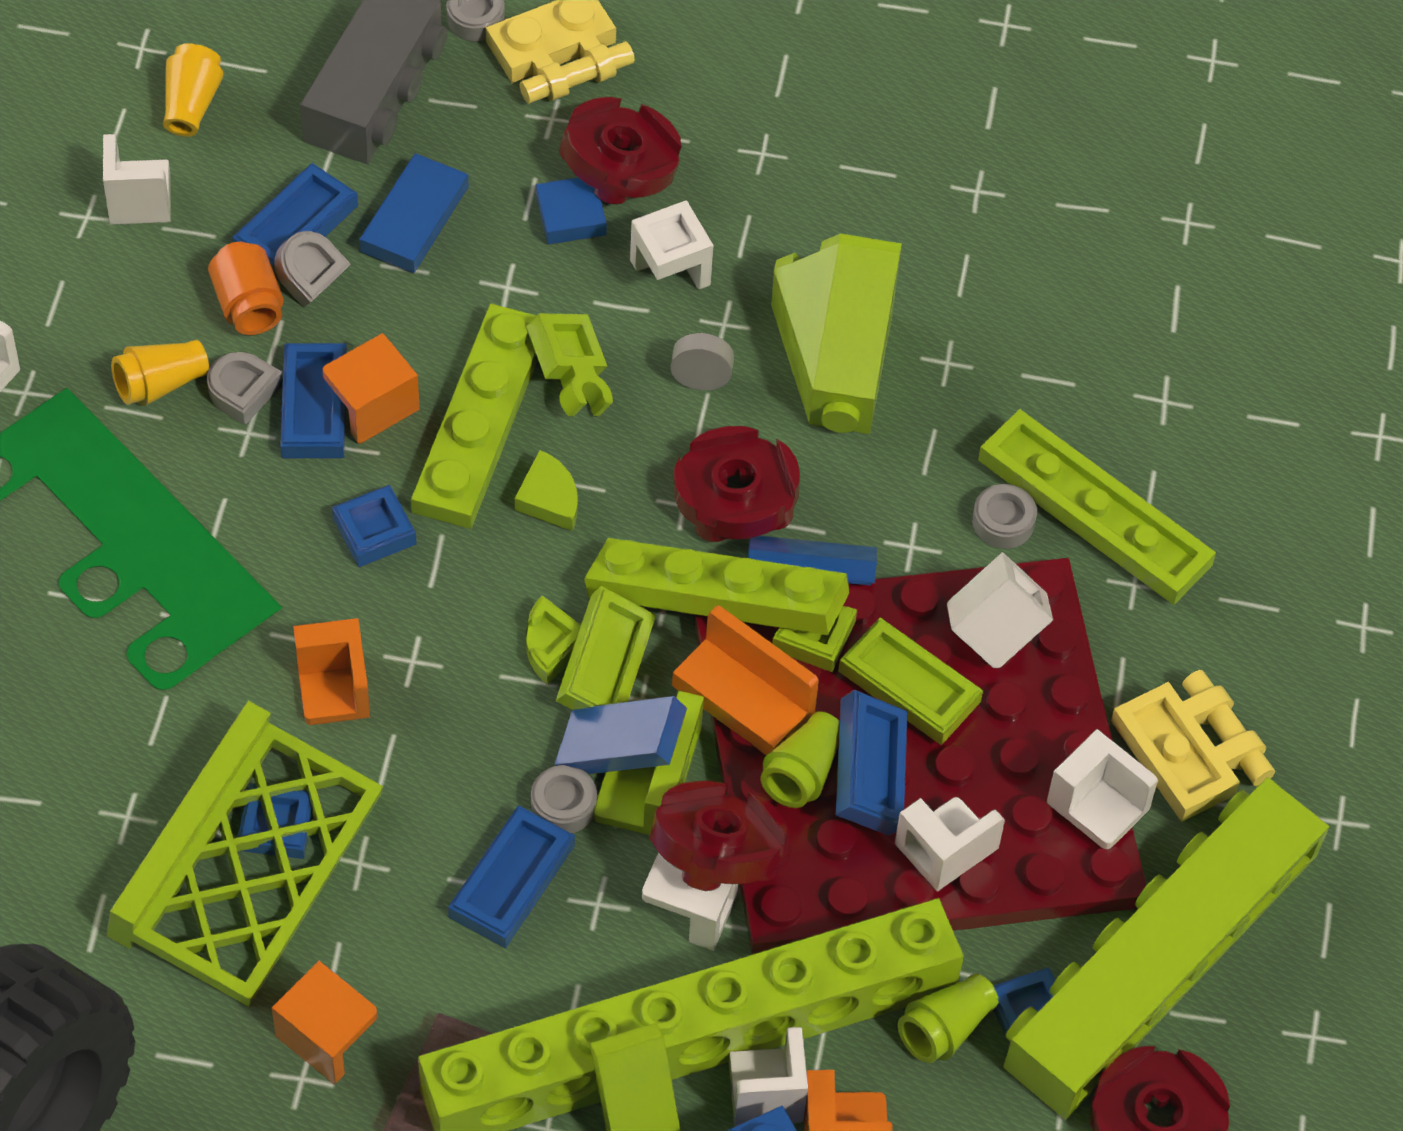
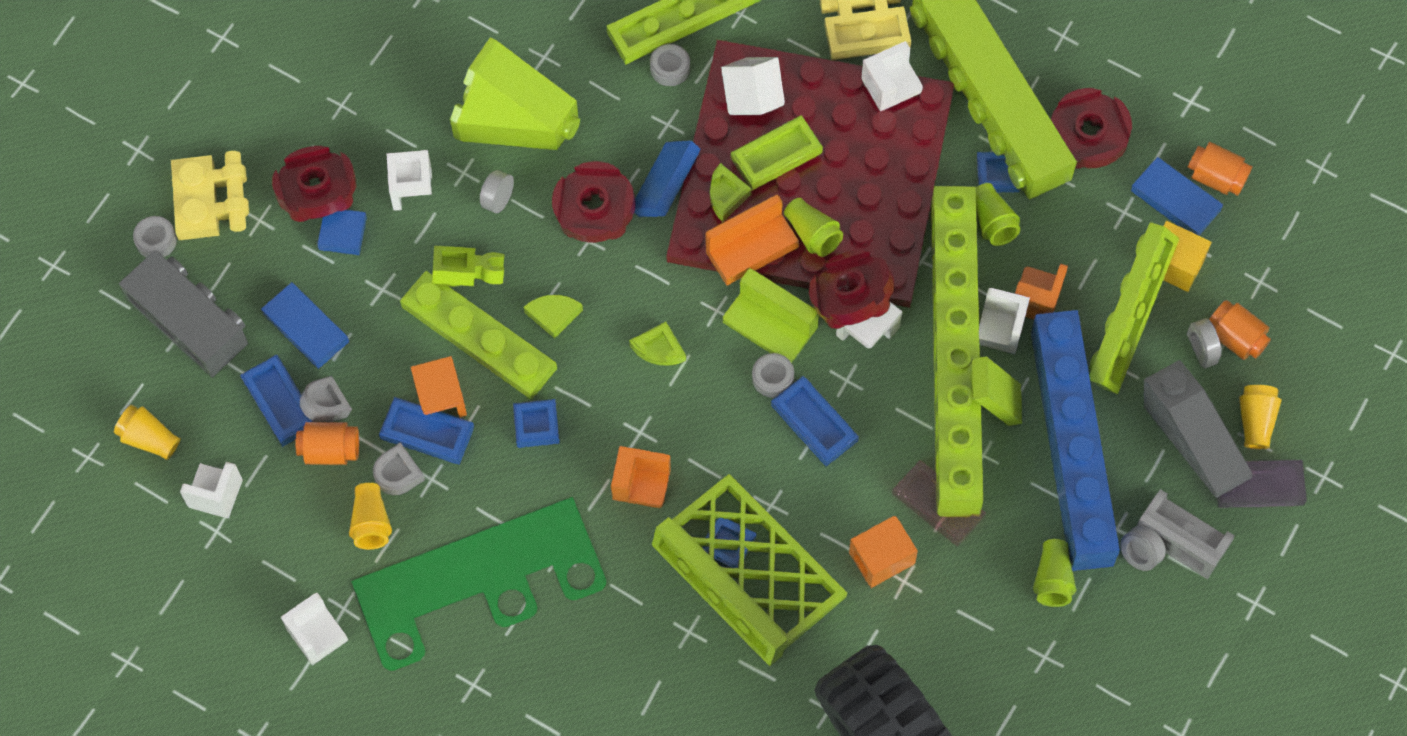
camera: 65 degrees left, 10 degrees up
tile [554,696,687,774] -> none
lime tile [556,586,656,710] -> none
lime plate [584,538,849,635] -> none
blue tile [836,690,907,836] -> none
white panel [895,797,1005,891] -> none

